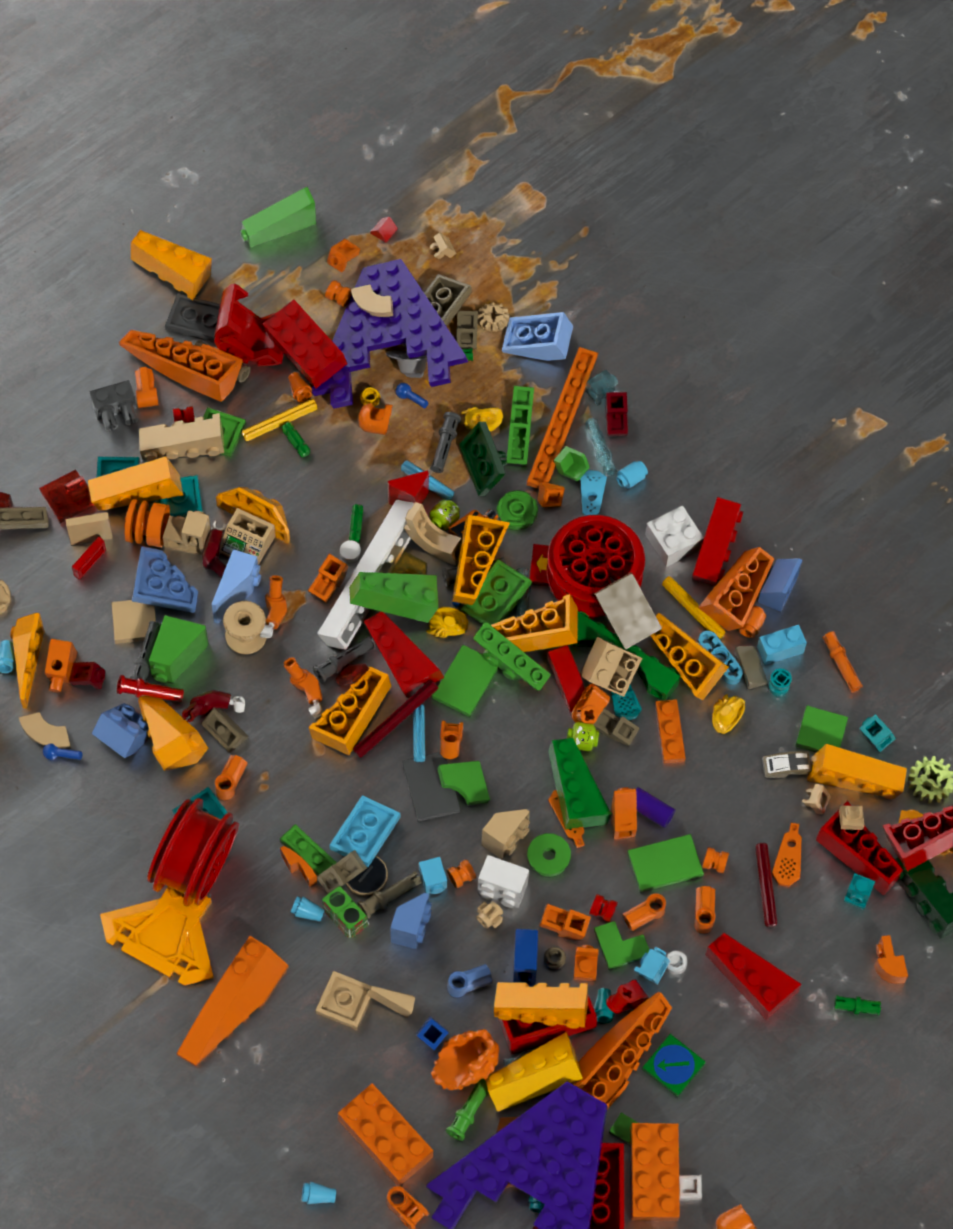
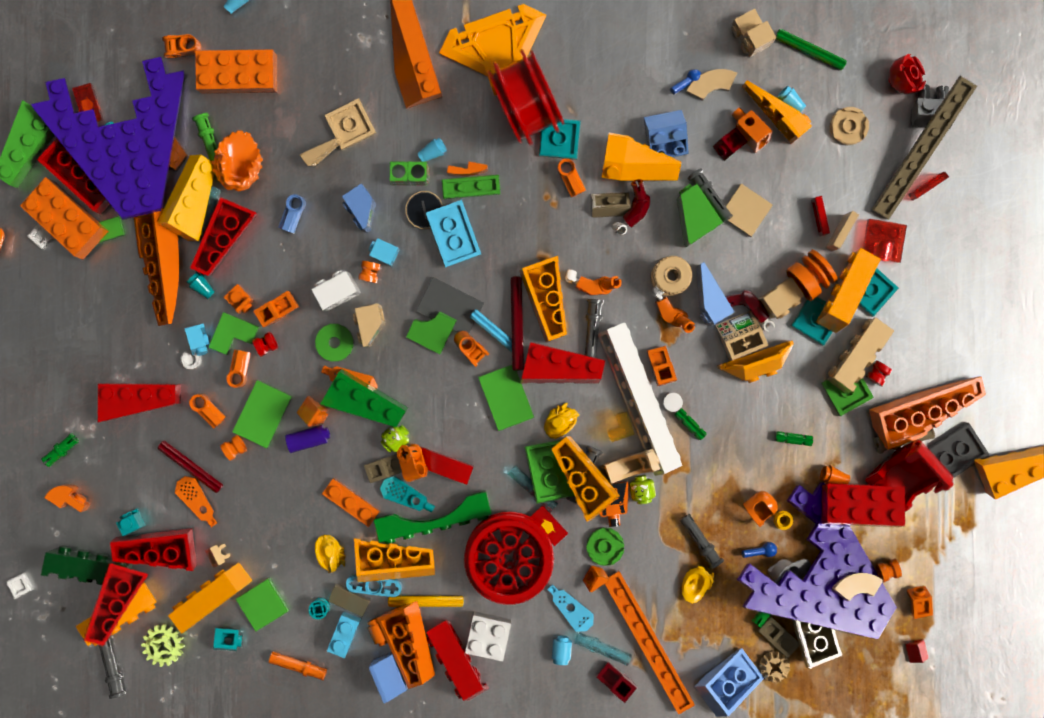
camera: 135 degrees right, 25 degrees up
dark grey brick [90,380,138,431] -> none
red pin [117,675,184,703] -> none
medium blue plate [132,546,198,613] -> none
orange piece [135,367,159,408] -> none
bright green slope [240,187,316,248] -> none
yellow axle [242,399,317,441] -> none
dark tan slope [317,850,367,894] -> none
clear red tile [335,663,369,686] -> none
bright green wedge [349,572,438,623] -> none
dark tan pin [357,871,422,919] -> none
red slope [388,470,429,505] -> none
medium azure axle [401,460,454,500] -> none
blue brick [416,1016,449,1050] -> none
tan tile [430,232,457,259] -> none
dark green plate [459,422,507,496] -> none
bright green bracket [473,622,551,691] -> none
tan gear [476,901,504,929] -> none
light orange wedge [491,594,578,652] -> none
light orange wedge [494,982,588,1029] -> none
bright green slope [506,386,534,465] -> none
blue slope [513,929,538,987] -> none
dark tan plate [544,947,566,969] -> none
bright green panel [554,446,590,481] -> none
tan slope [580,637,642,697] -> none
clear light blue brick [586,370,619,406] -> none
tile [594,573,662,650] -> none
red piece [606,979,649,1014] -> none
tile [642,1034,706,1098] -> none
slope [762,751,812,778] -> none
tan tile [839,806,864,830] -> none

